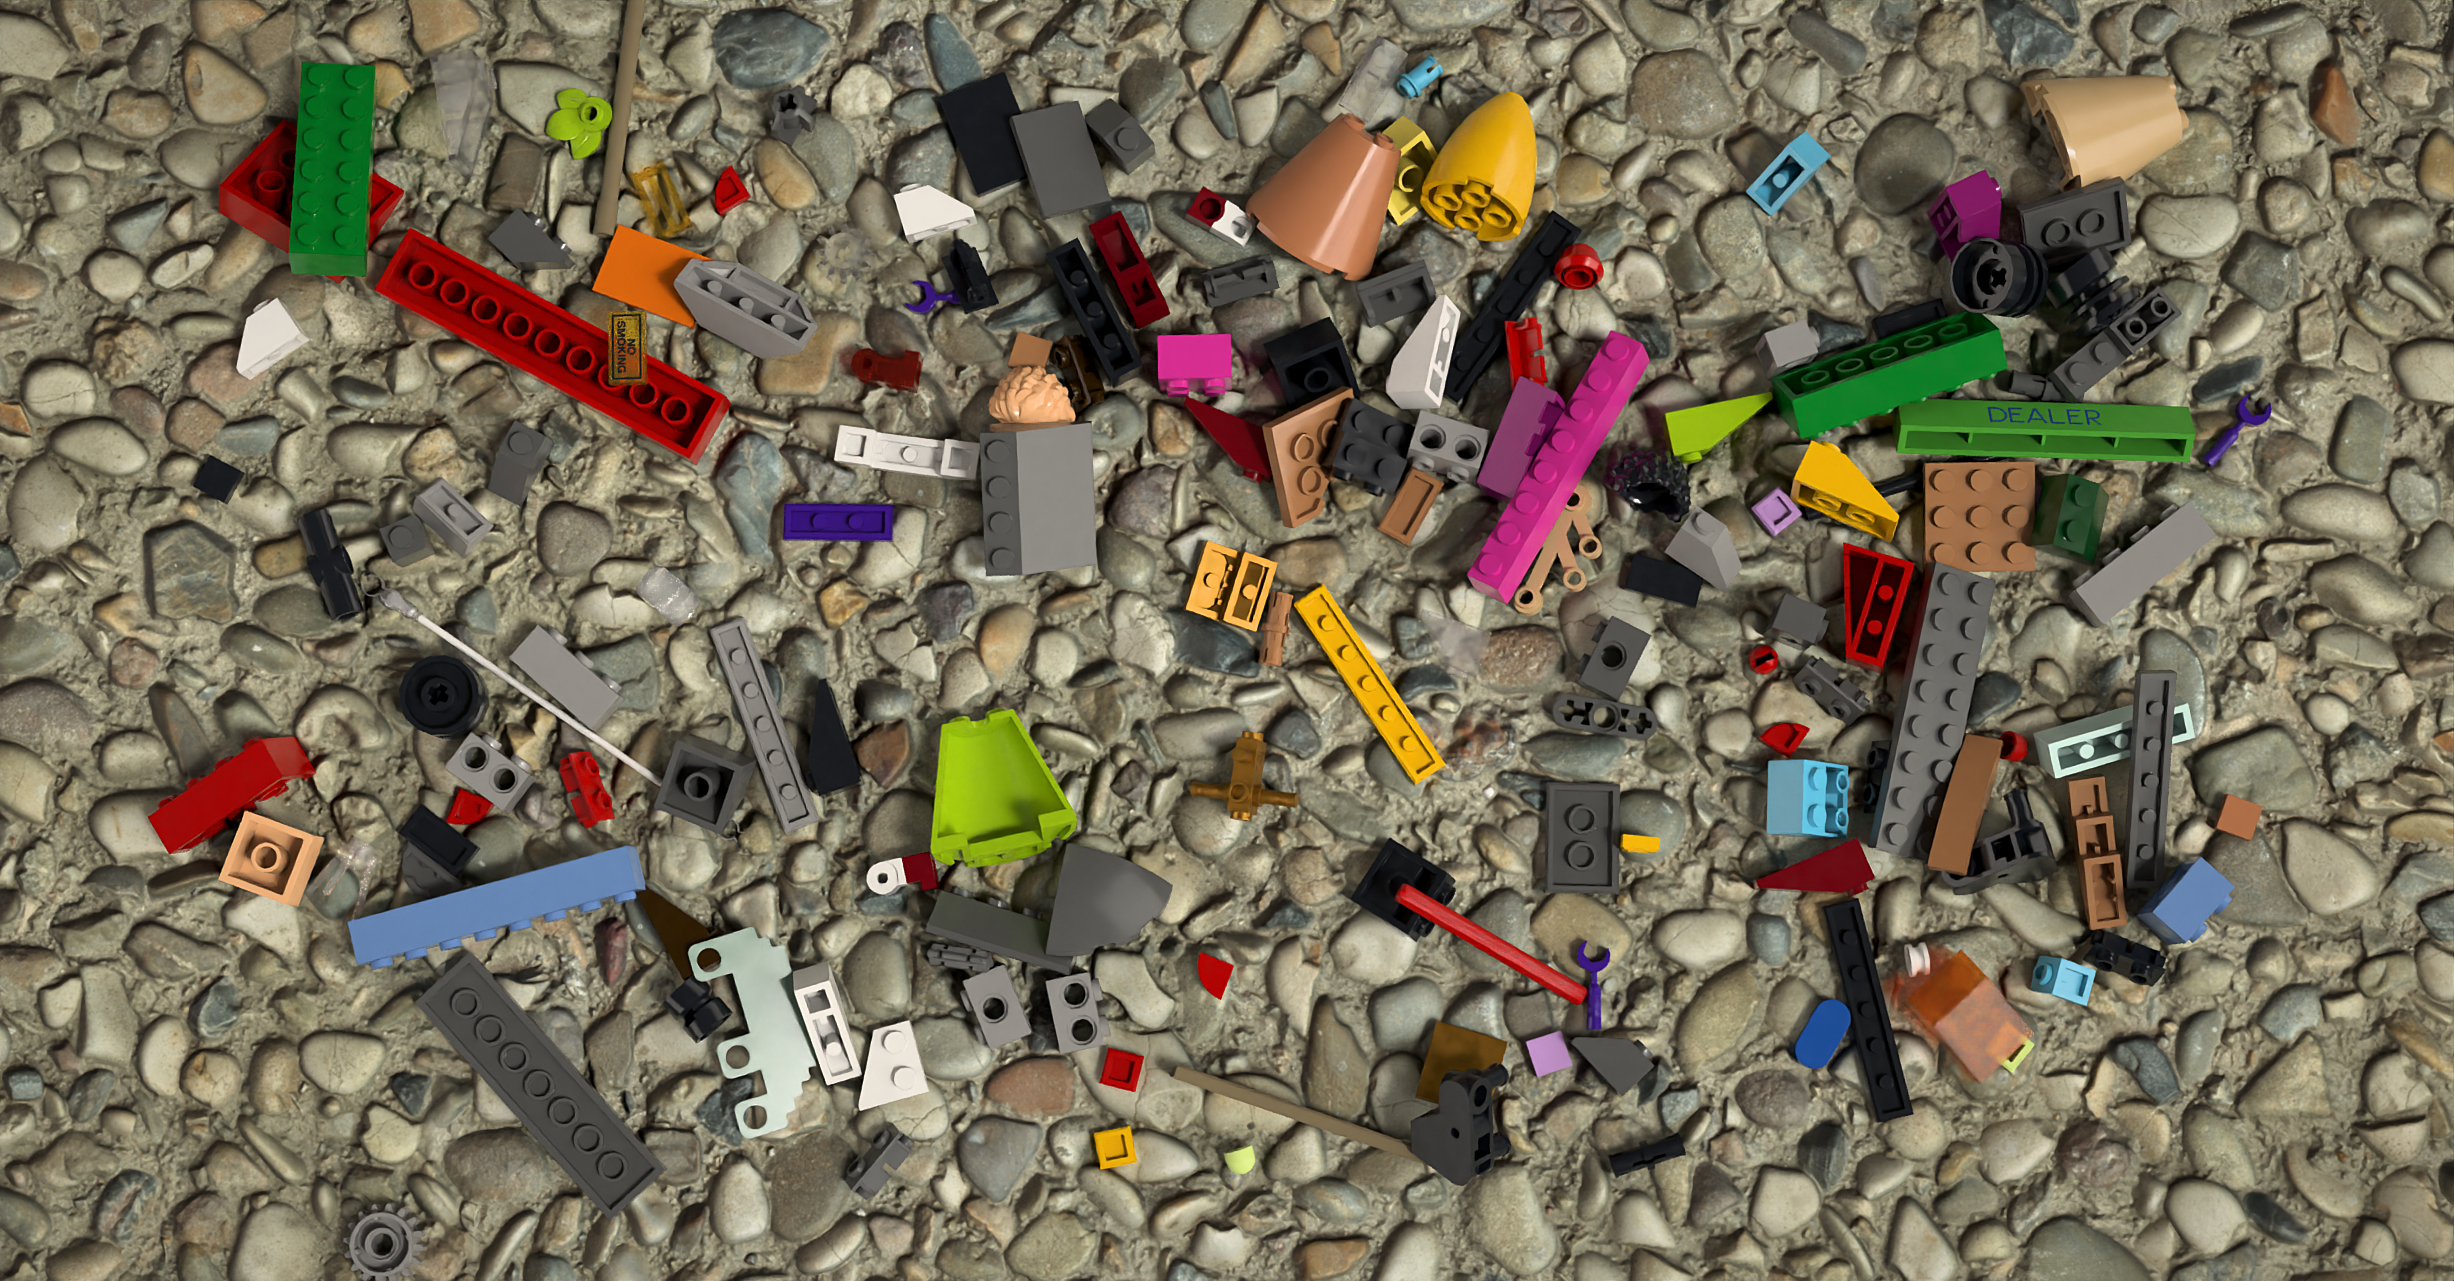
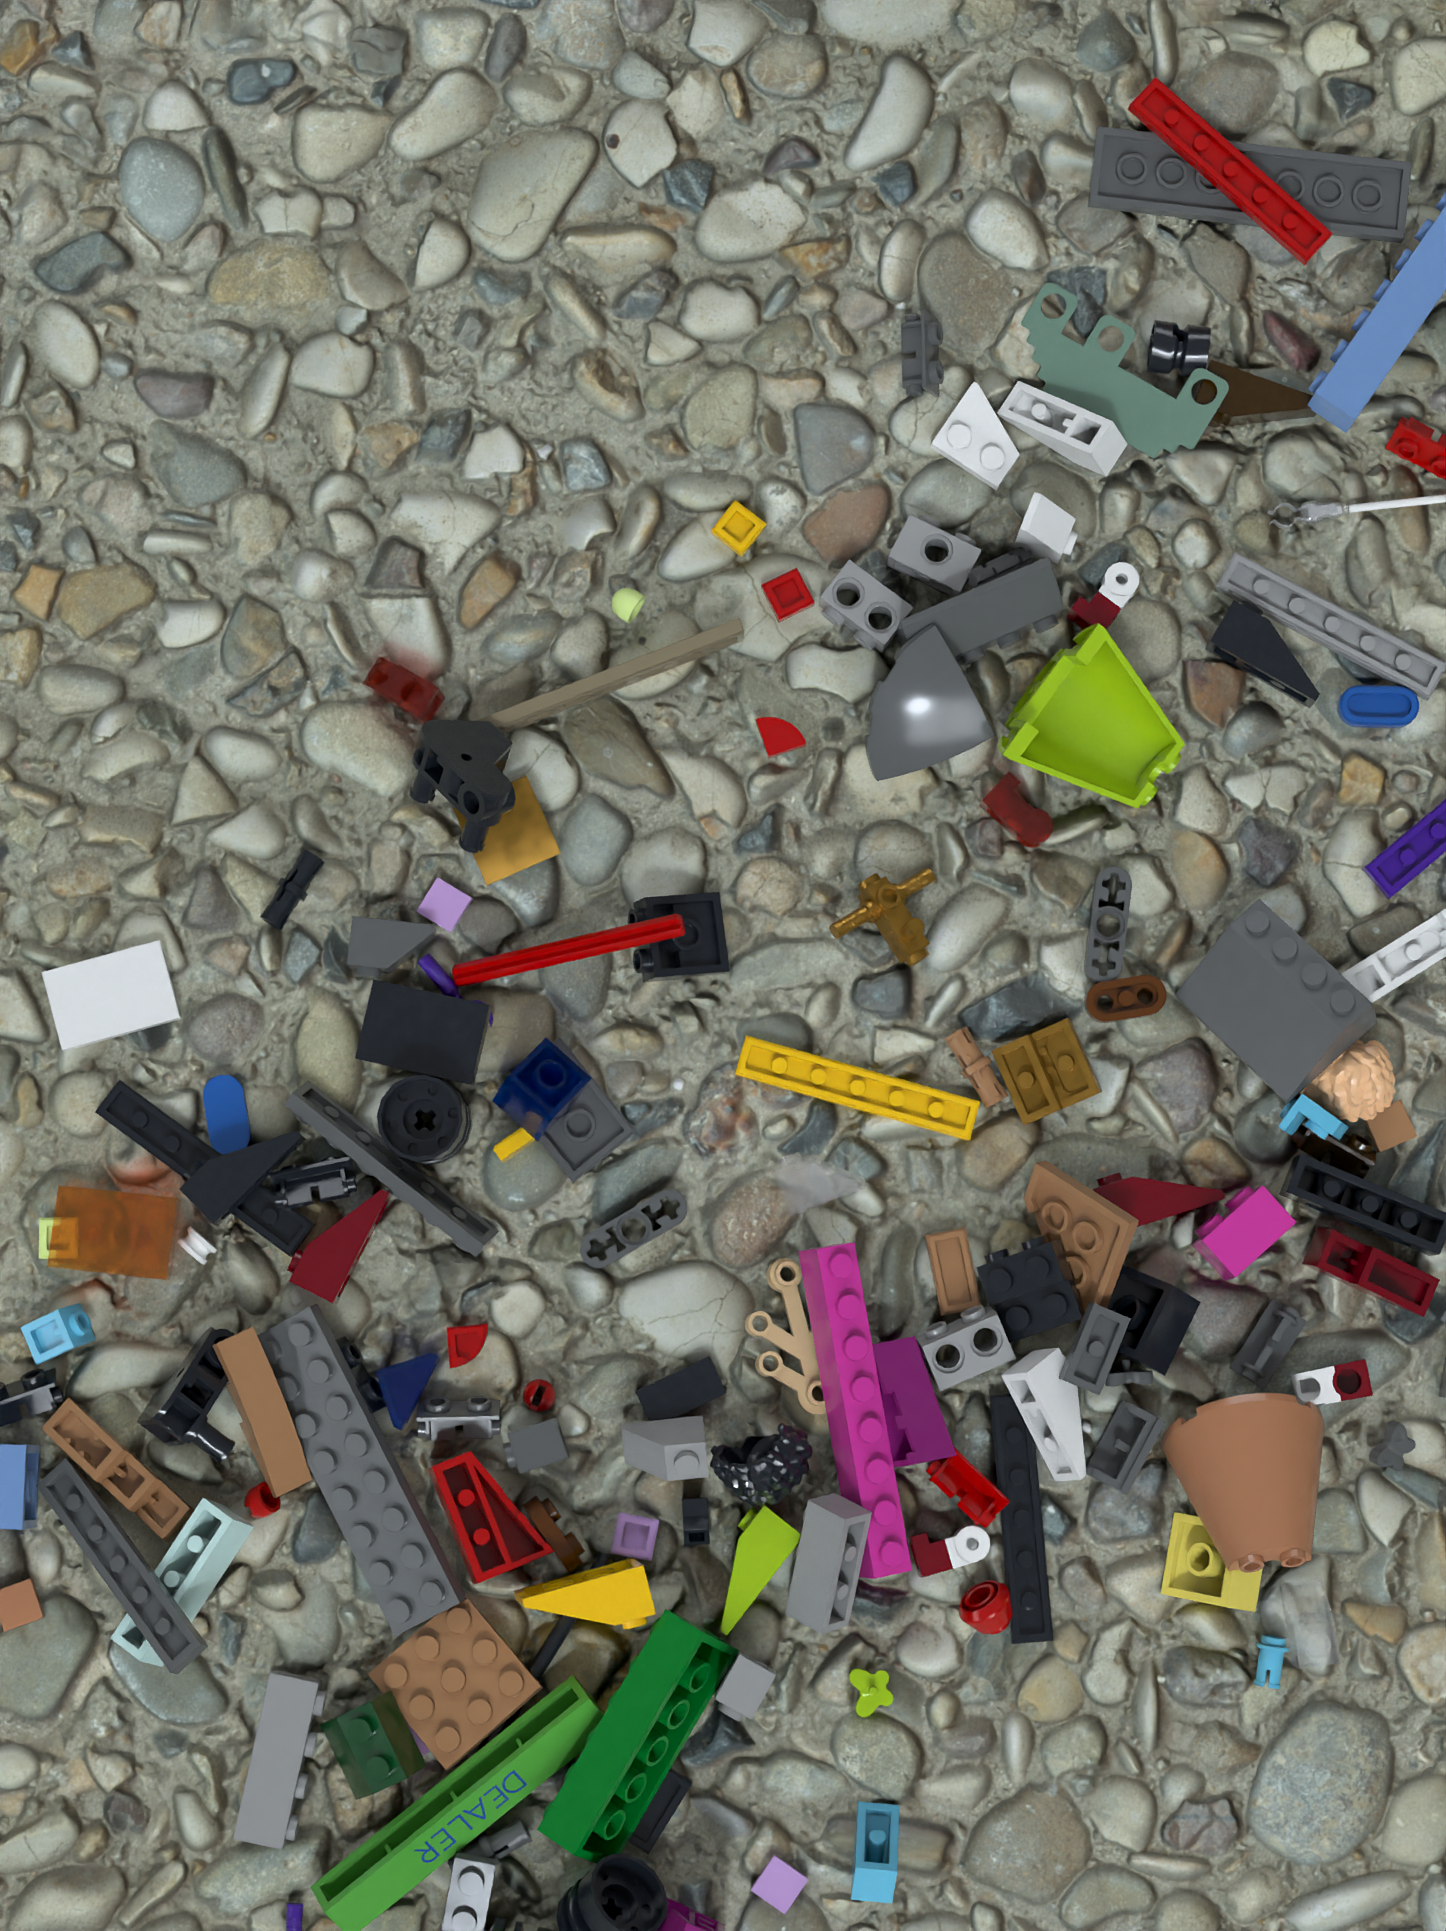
camera: 130 degrees right, 0 degrees up
dark grey slope [654,734,757,834] -> none
yellow cylinder [1420,92,1537,242] -> none
dark grey brick [1575,615,1652,702] -> none
medium azure slope [1766,759,1849,839] -> none
none -> white tile [42,940,182,1051]
none -> black slope [179,1131,306,1226]
none -> black hinge [269,1156,357,1210]
none -> dark grey plate [284,1080,499,1257]
none -> black tile [355,979,492,1085]
none -> clear red leg [362,656,445,725]
none -> clear blue slope [375,1353,441,1431]
none -> black wheel [377,1075,473,1165]
none -> clear blue head [492,1037,592,1142]
none -> reddish brown plate [523,1495,585,1573]
none -> black piece [682,1497,710,1546]
none -> lavender tile [751,1854,809,1914]
none -> light grey brick [785,1493,872,1634]
none -> lime piece [849,1668,894,1718]
none -> leg [908,1525,990,1578]
none -> clear red leg [979,772,1053,848]
none -> white slope [1013,492,1079,564]
none -> dark grey plate [1059,1302,1131,1395]
none -> dark grey beam [1084,867,1132,984]
none -> reddish brown plate [1084,975,1167,1023]
none -> dark grey piece [1105,1359,1153,1387]
none -> red tile [1128,77,1333,266]
none -> medium azure bracket [1278,1094,1349,1140]
none -> blue tile [1337,685,1419,728]
none -> dark grey piece [1369,1420,1416,1471]

